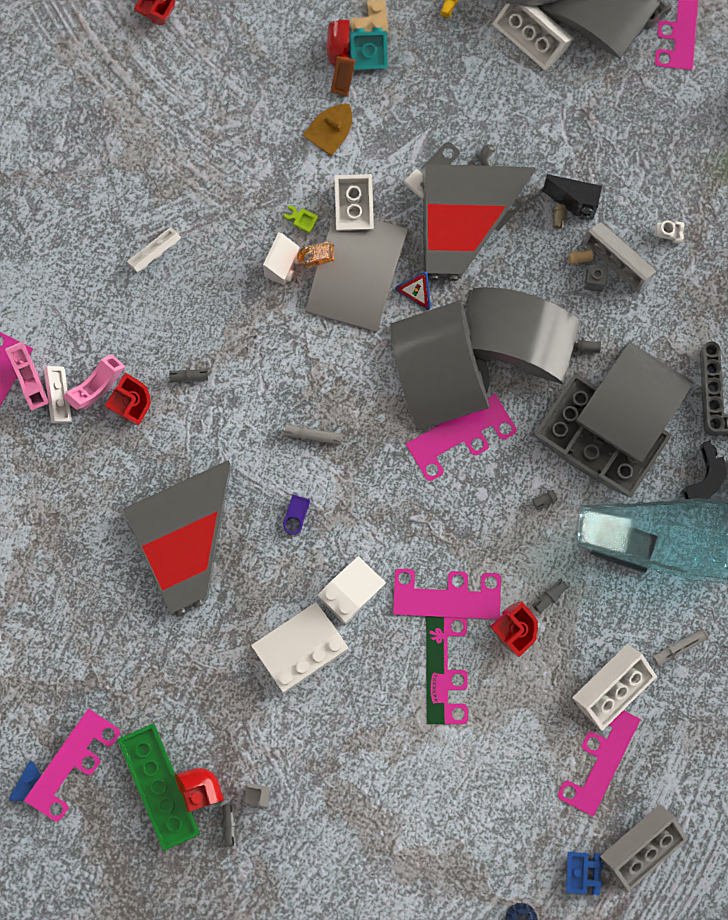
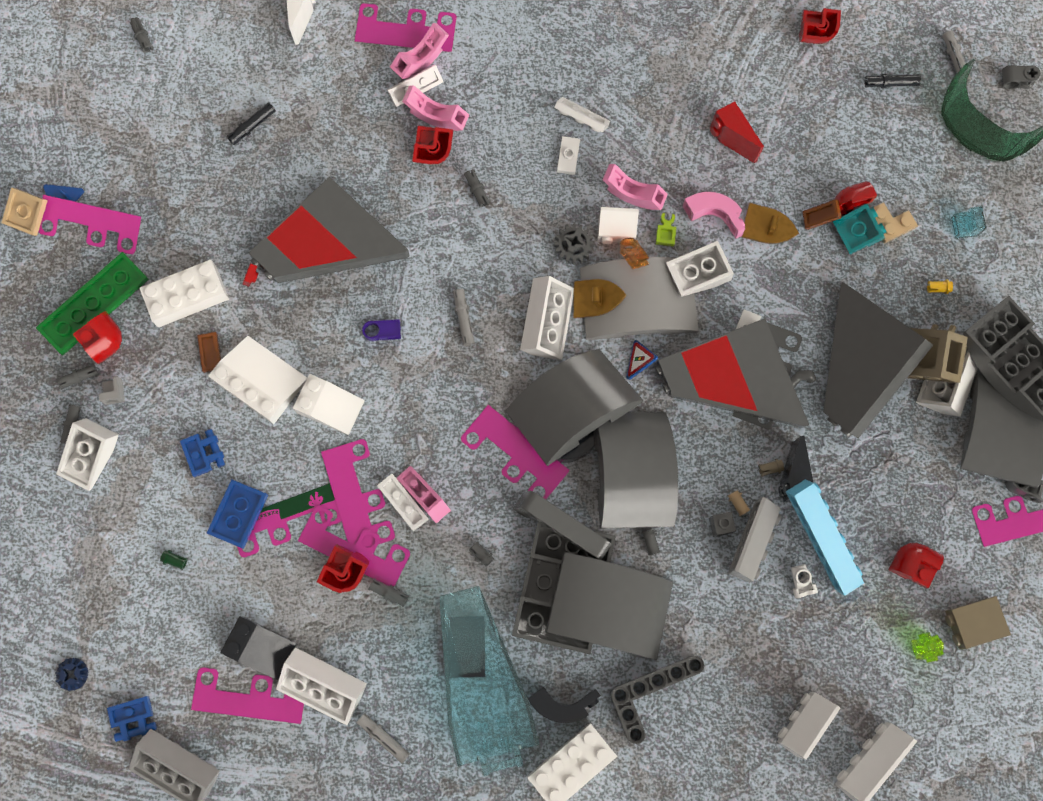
camera: 70 degrees right, 0 degrees up
none -> tan plate [1,187,48,236]
none -> white slope [56,418,119,491]
none -> dark grey pin [60,404,82,444]
none -> white brick [140,260,229,328]
none -> dark green pin [160,550,188,570]
none -> blue plate [180,429,225,477]
none -> dark orange tile [197,332,221,373]
none -> blue plate [207,479,268,549]
none -> slope [220,616,297,680]
none -> black pin [226,102,276,145]
none -> red plate [242,263,259,287]
none -> dark pink piece [298,506,410,586]
none -> white plate [377,474,429,532]
none -> bright pink slope [396,466,451,523]
none -> dark grey beam [513,491,611,560]
none -> white slope [520,276,574,360]
none -> dark grey gear [554,224,594,265]
none -> white plate [557,136,580,175]
none -> pearl gold shield [573,279,626,318]
none -> bright pink arch [603,164,668,210]
none -> bright pink arch [682,192,745,239]
none -> red slope [710,101,764,163]
none -> brick [786,479,864,596]
none -> dark grey slope [823,282,933,439]
none -> red brick [888,543,944,589]
none -> dark tan piece [908,324,968,383]

